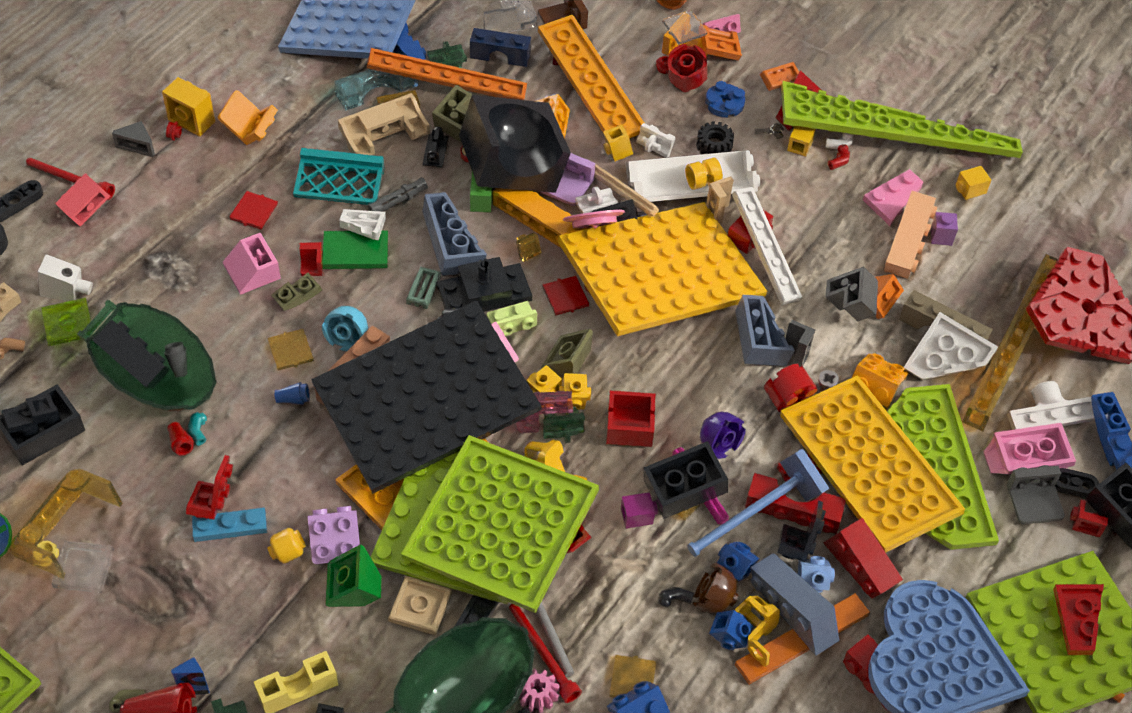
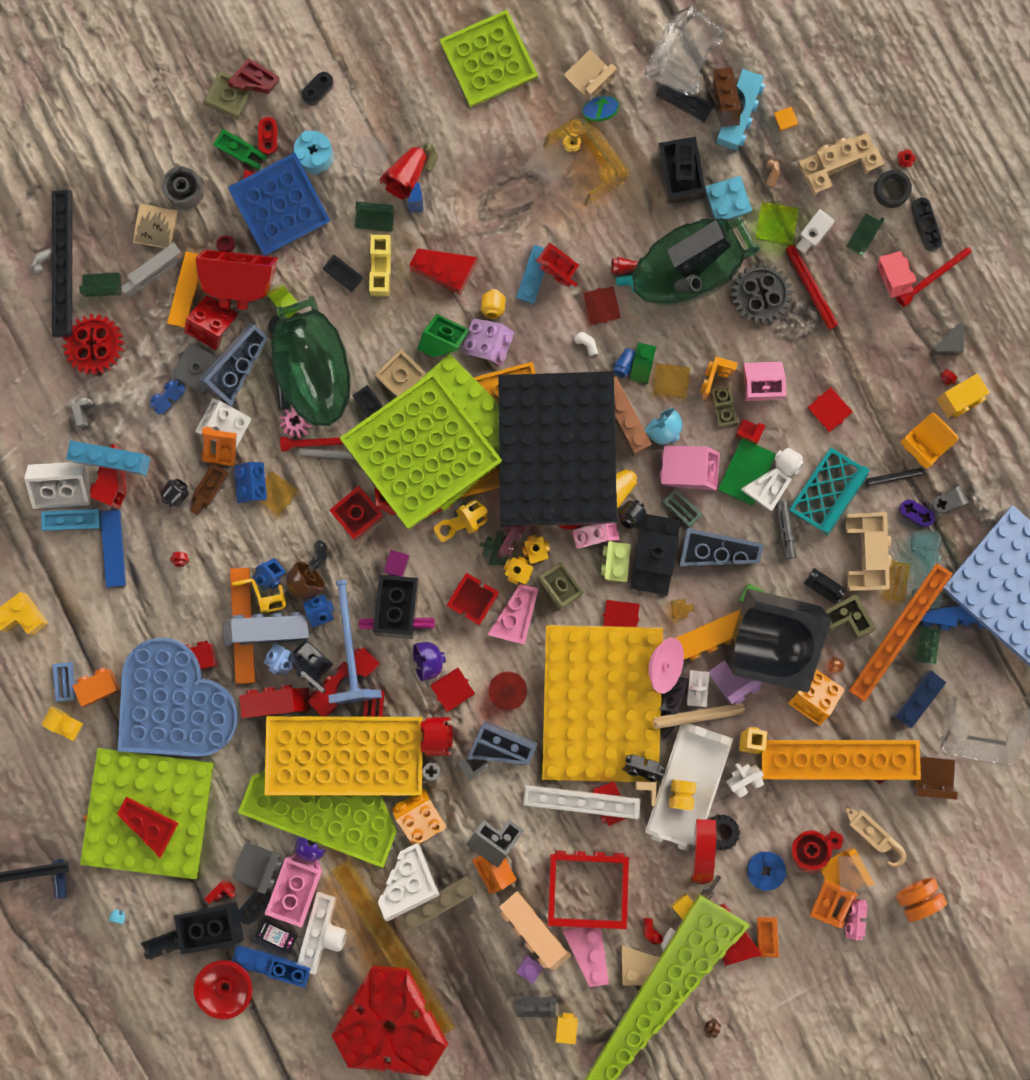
camera: 125 degrees right, 30 degrees up
none -> tile [254,918,299,954]
none -> dark purple hair [295,837,325,862]
none -> red brick [329,486,385,542]
none -> red wedge [409,248,478,295]
none -> red piece [430,668,475,712]
none -> bright pink wing [487,584,539,645]
none -> clear red brick [489,671,527,710]
none -> dark grey hinge [517,997,556,1017]
none -> red window [548,850,629,929]
none -> white arm [574,332,598,357]
none -> clear red piece [583,286,621,325]
none -> tan wing [621,945,660,986]
none -> black hinge [622,754,664,782]
none -> green slope [629,342,657,384]
none -> bright pink slope [659,446,720,491]
none -> red arch [691,819,716,885]
none -> light orange bracket [700,357,738,400]
none -> reddish brown plate [704,1018,721,1038]
none -> medium azure plate [706,176,752,223]
none -> dark grey gear [730,263,793,325]
none -> white head [774,448,804,476]
none -> red axle [785,244,838,330]
none -> tan plate [845,808,906,868]
none -> clear green panel [846,213,884,256]
none -> black bar [866,467,924,486]
none -> dark purple beam [899,500,935,527]
none -> dark grey piece [929,486,969,516]

